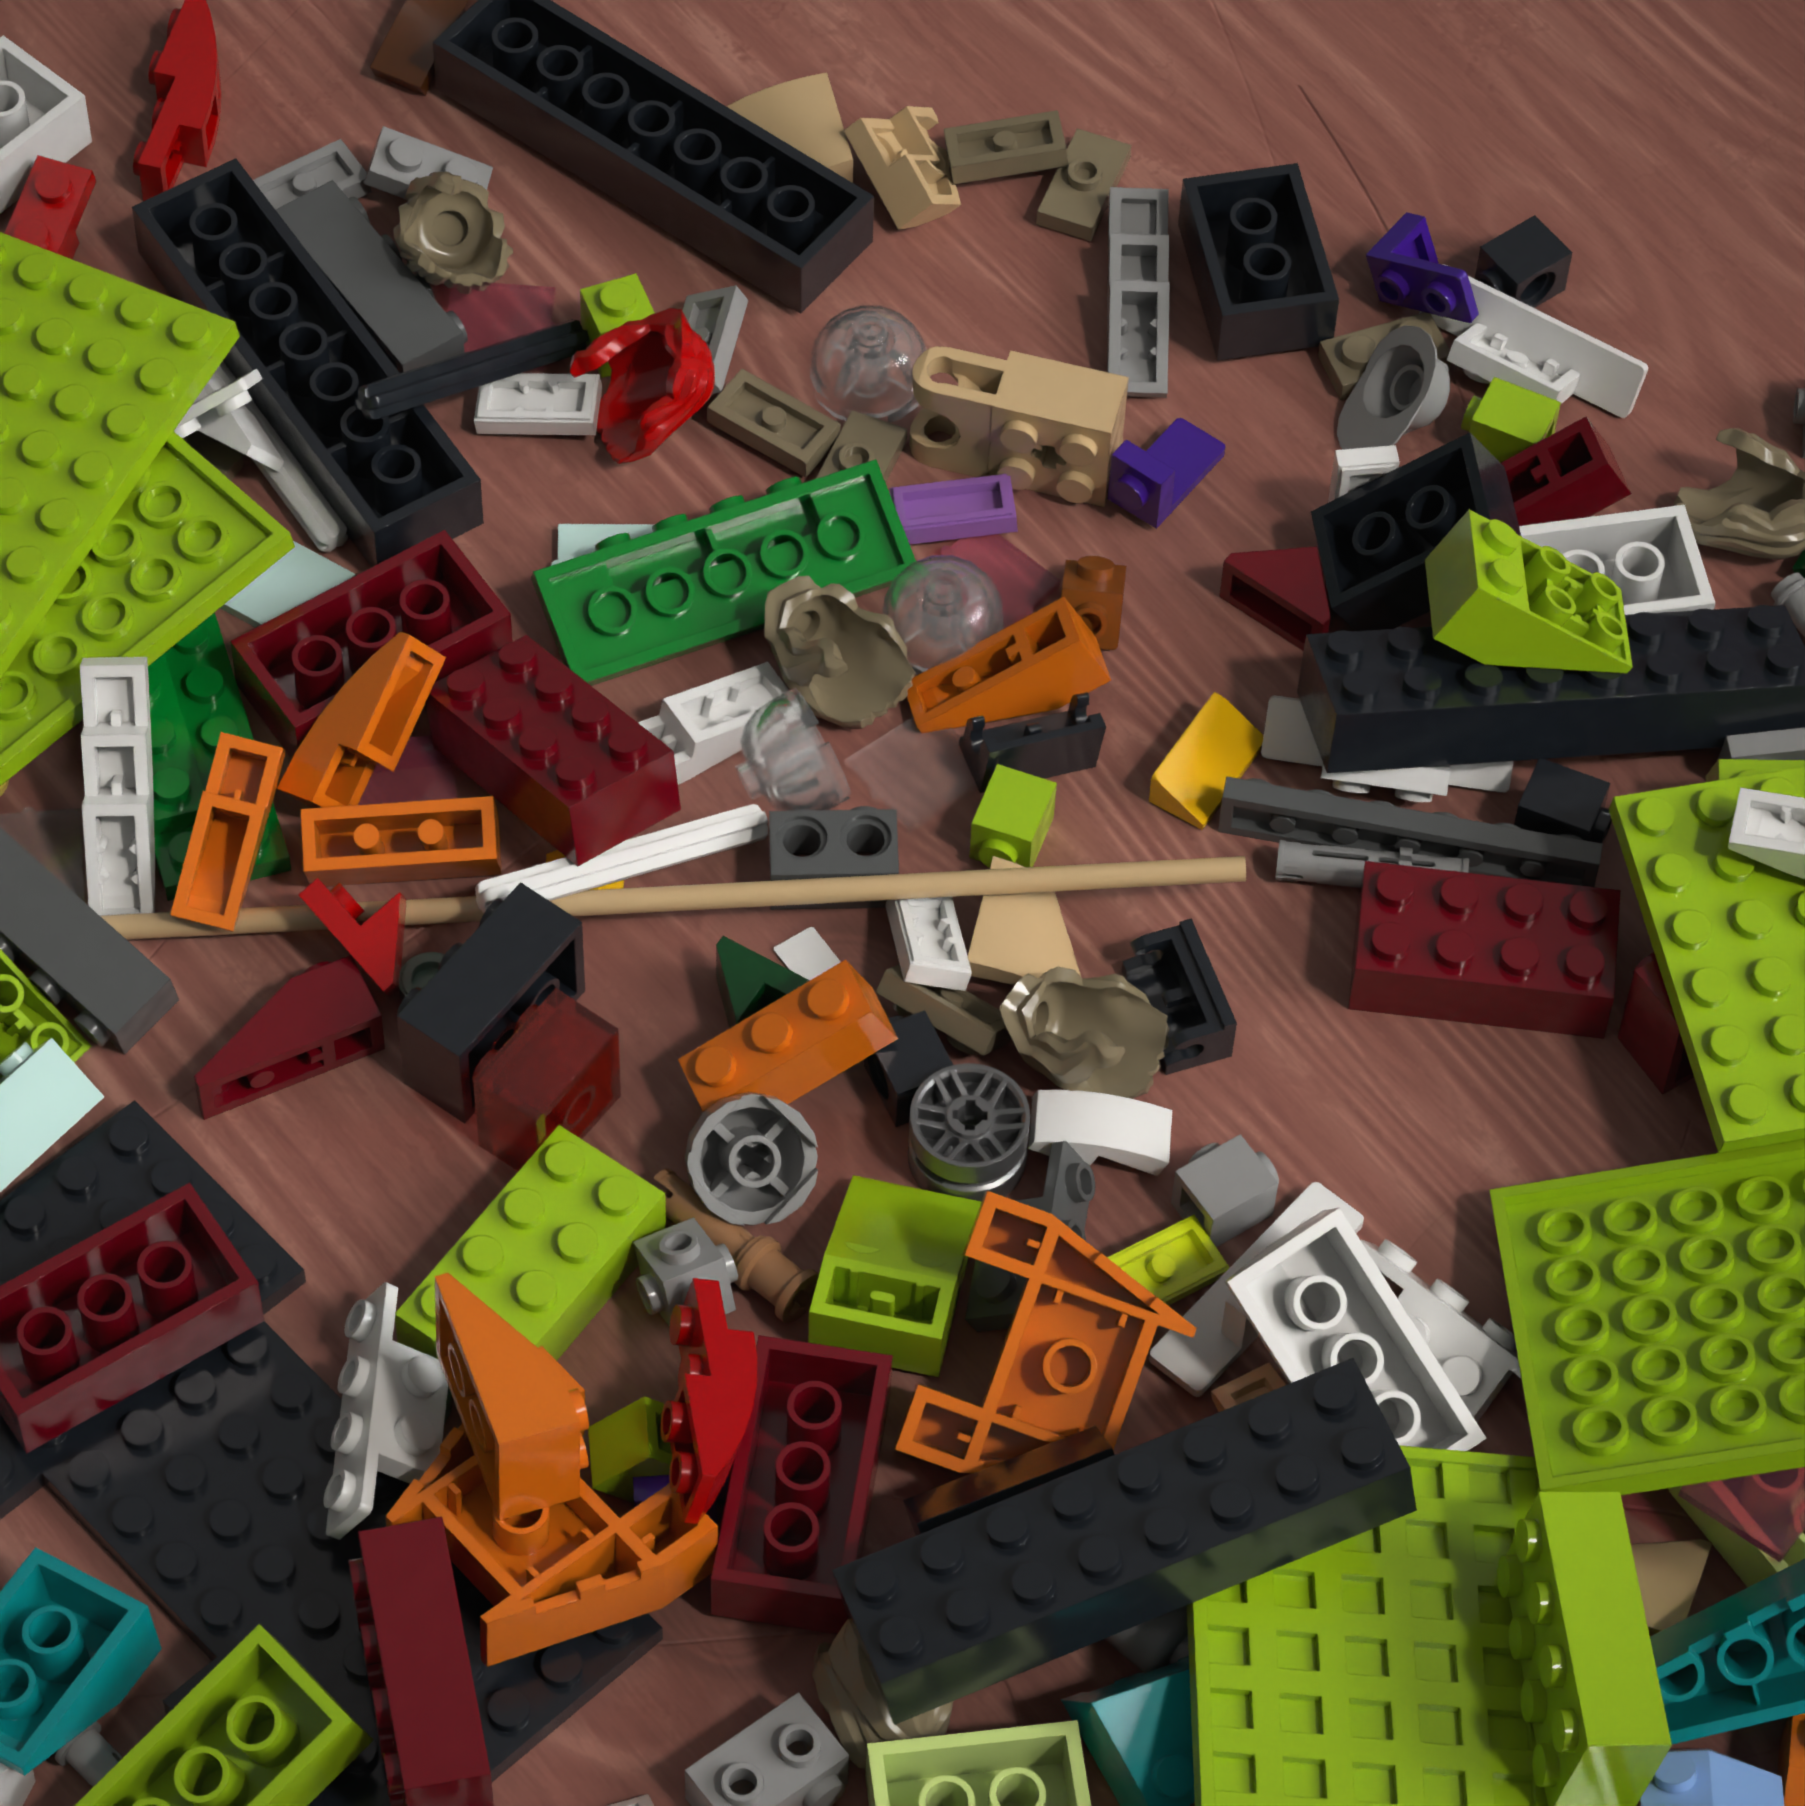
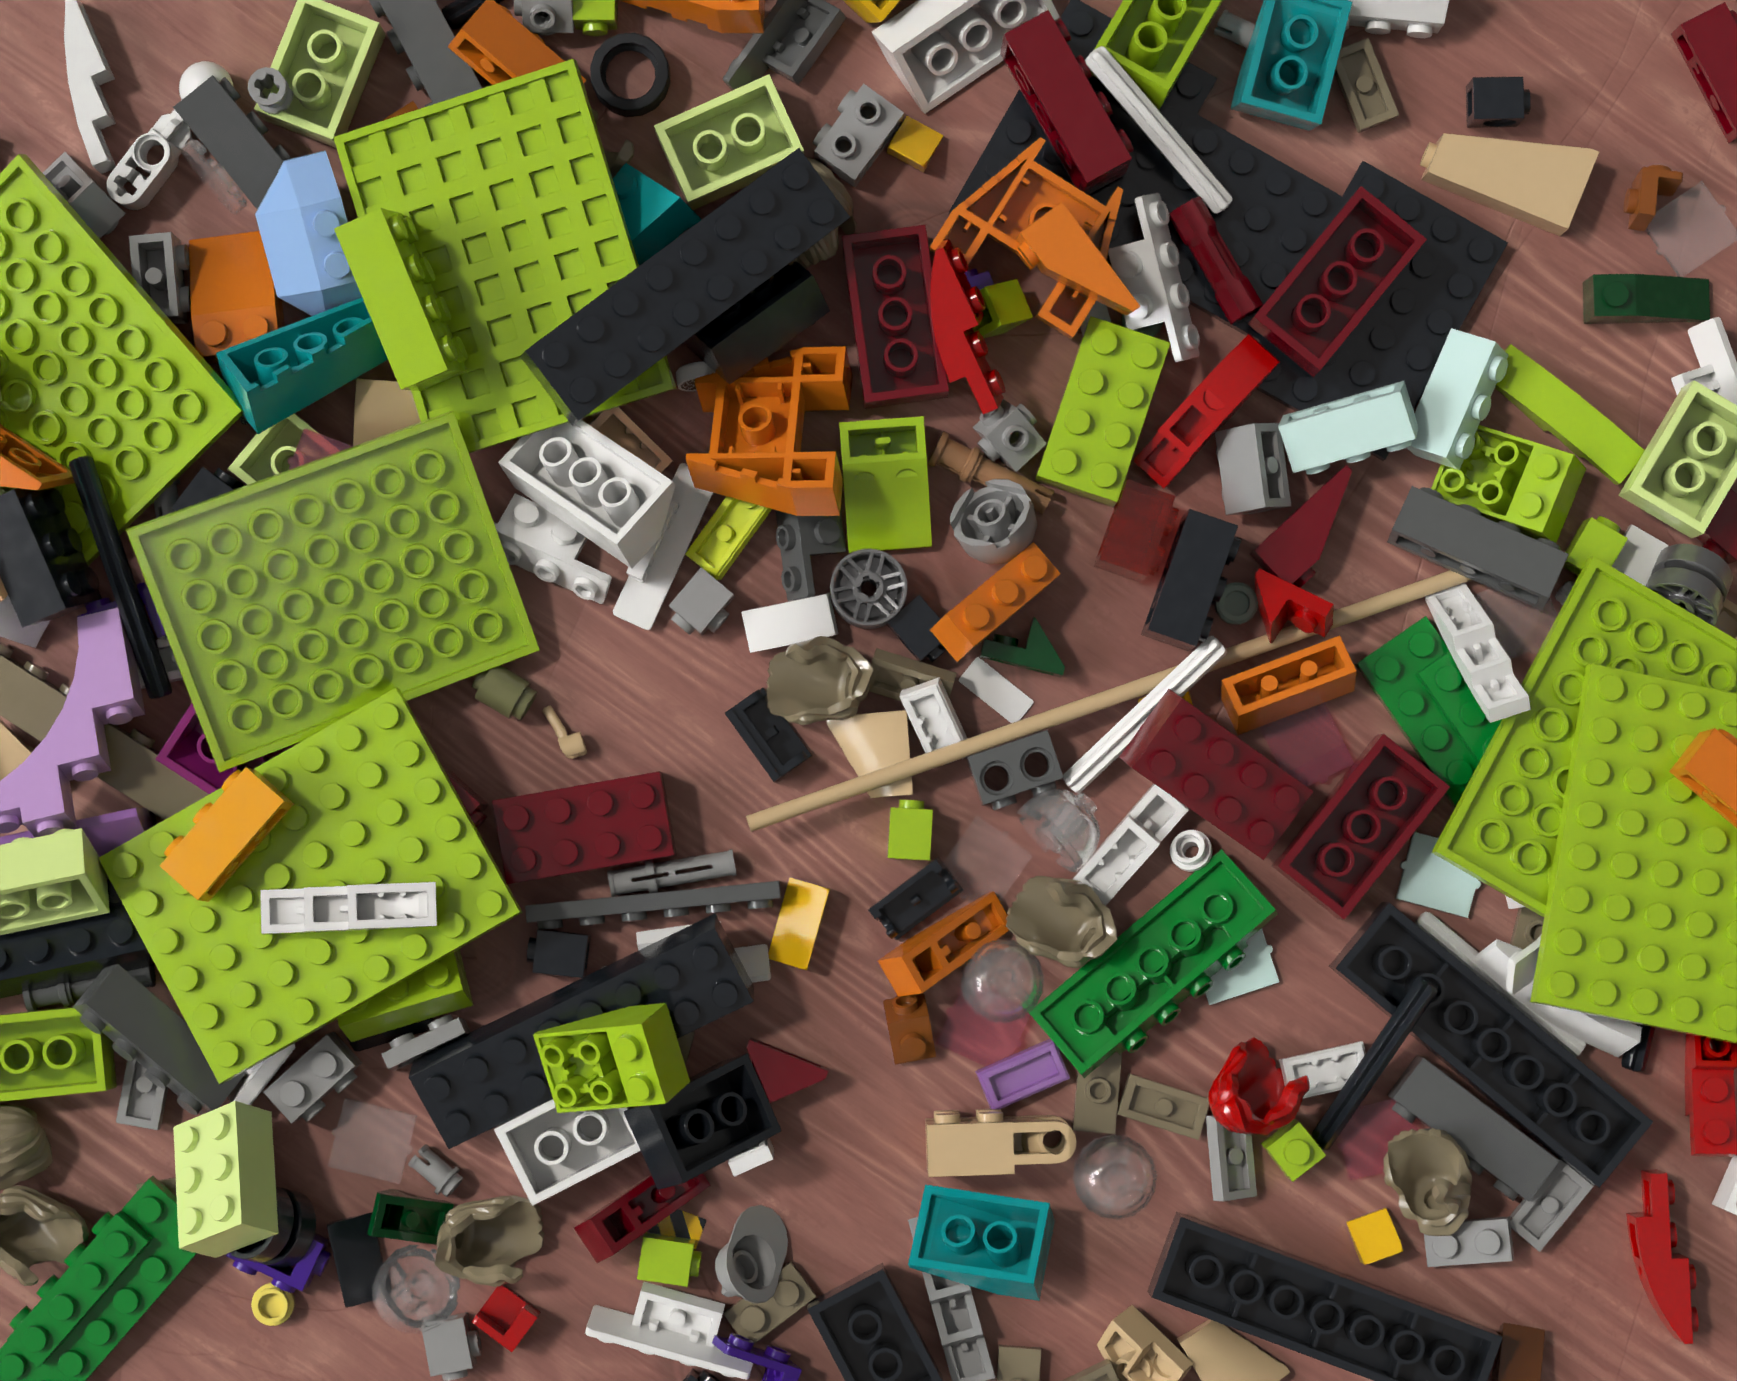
camera: 160 degrees right, 30 degrees up
orange slope [170,732,285,932] -> none
orange slope [277,632,446,808] -> none
dark purple bracket [1107,418,1225,529] -> none
none -> red panel [471,1284,541,1352]
none -> olive brick [472,665,538,721]
none -> tan hand [542,705,587,759]
none -> yellow slope [887,116,944,173]
none -> teal slope [908,1185,1055,1301]
none -> white axle [1085,46,1232,214]
none -> red slope [1133,334,1280,489]
none -> dark red axle [1169,196,1263,325]
none -> white plate [1170,830,1212,872]
none -> light grey brick [1215,423,1291,515]
none -> light aqua brick [1278,381,1419,474]
none -> yellow slope [1346,1208,1404,1265]

